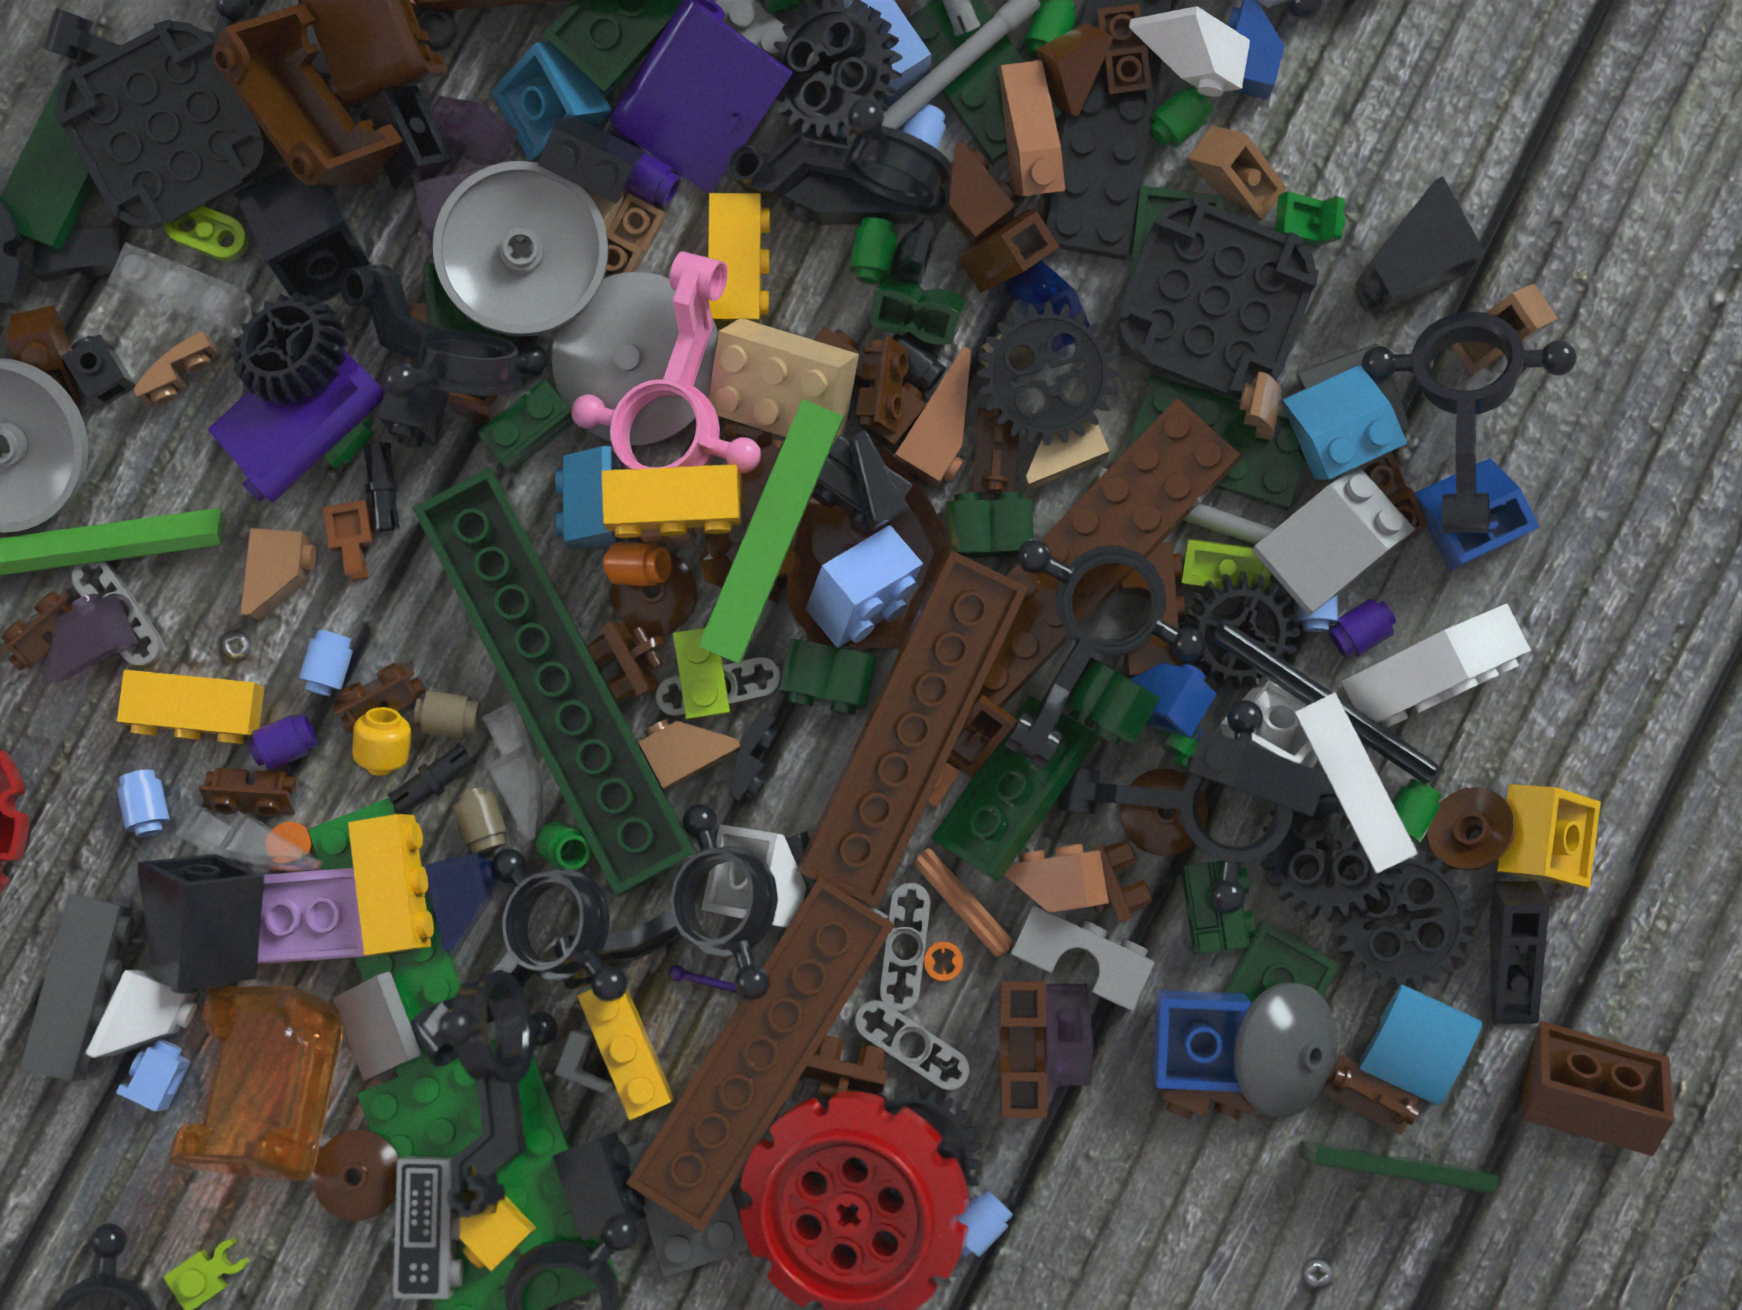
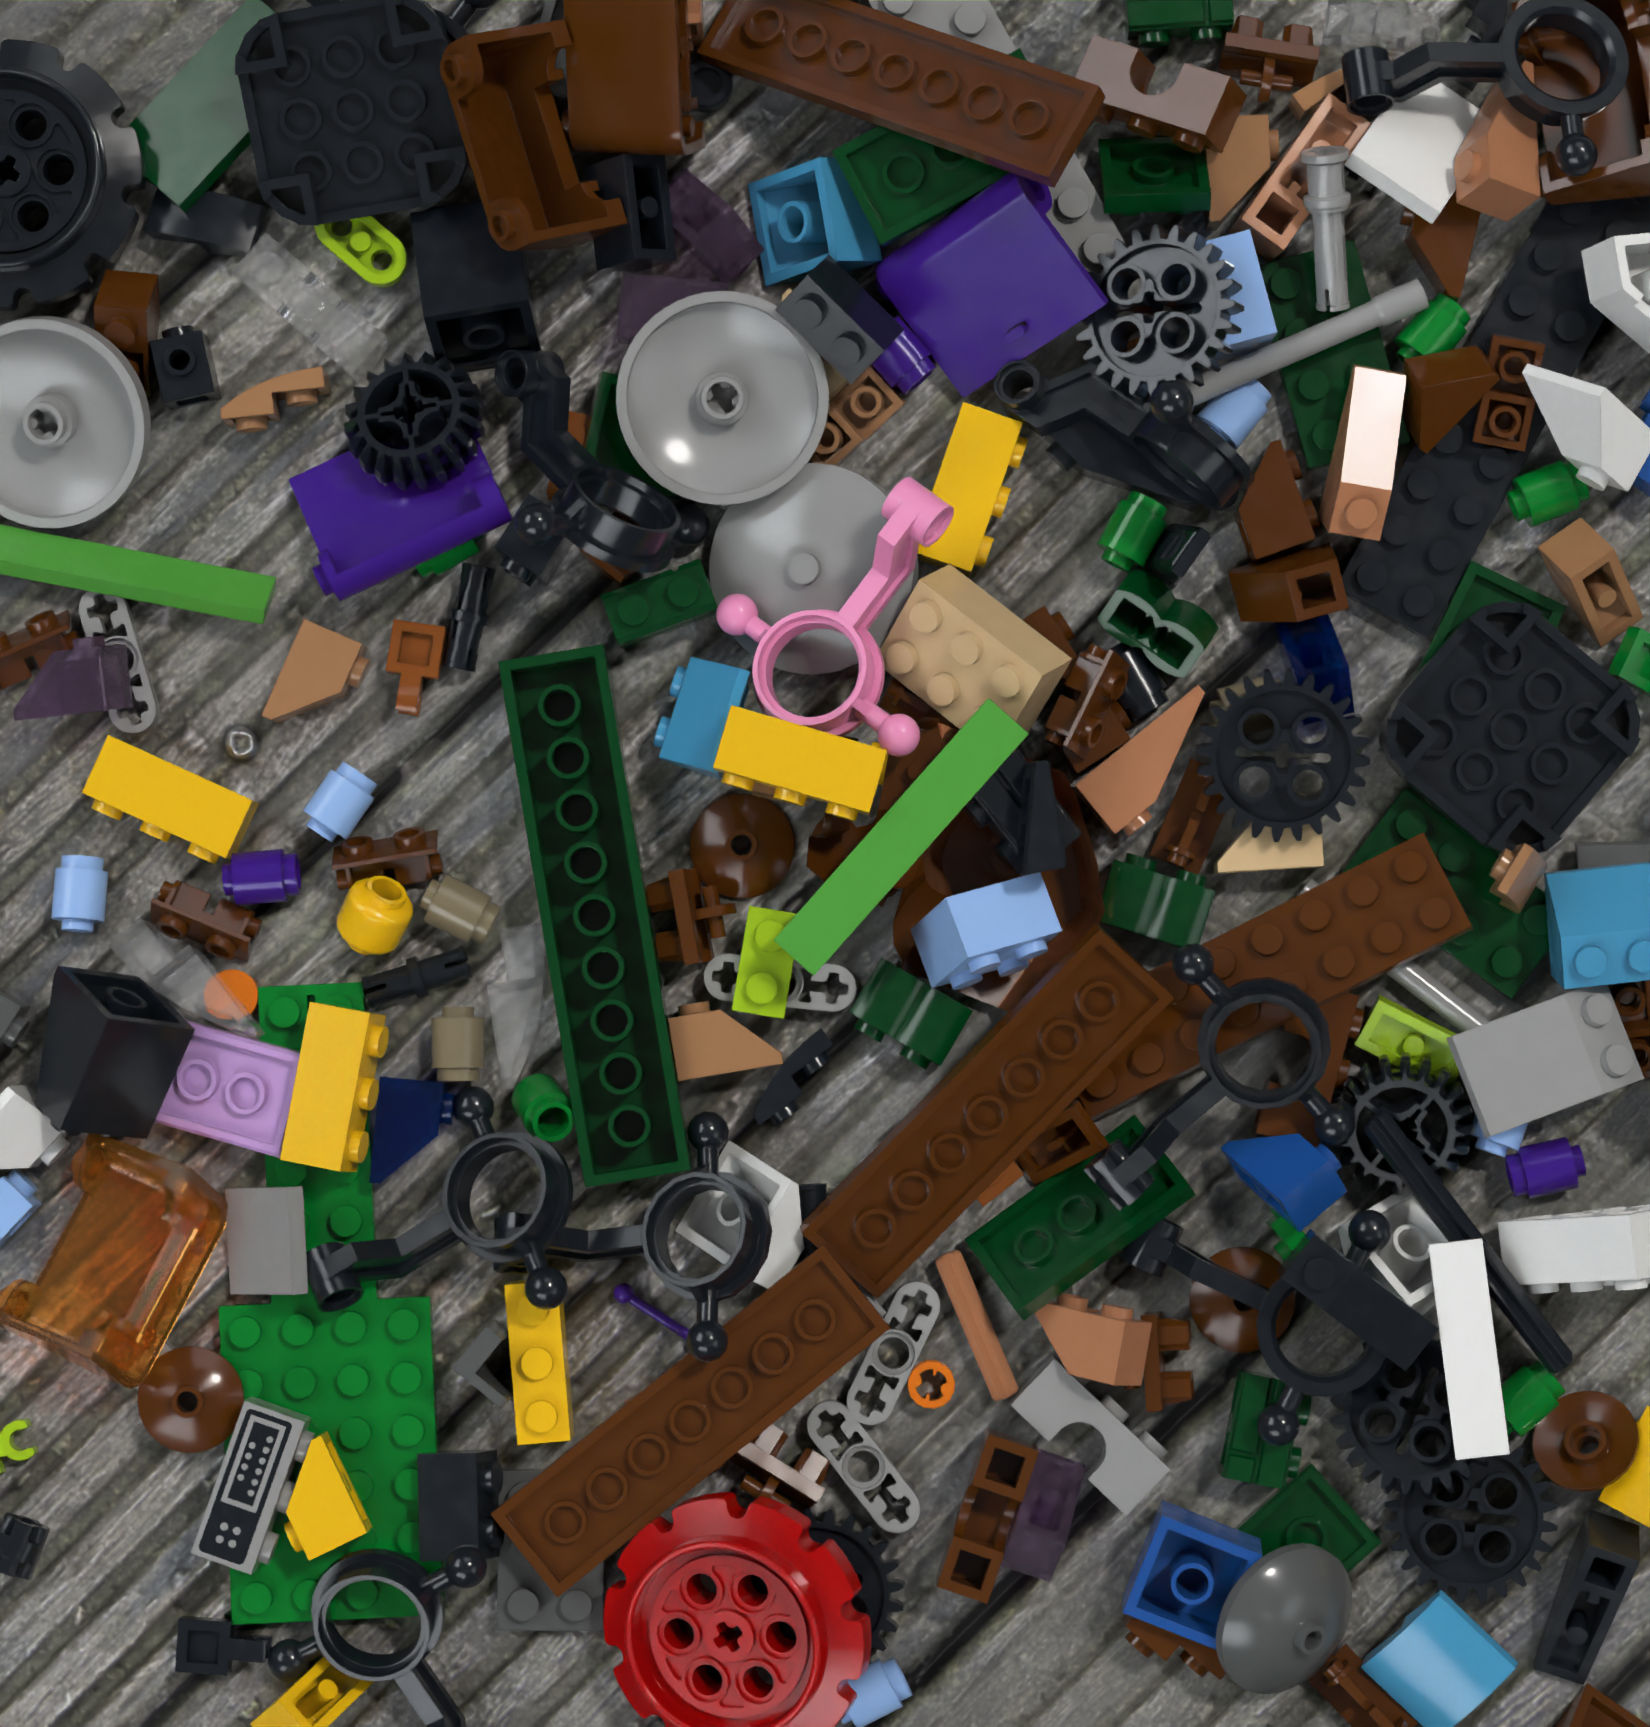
camera: 25 degrees right, 5 degrees up
black piece [438,969,558,1218] -> none
orange brick [603,541,671,587] -> none
dark green brick [1065,657,1160,745] -> none

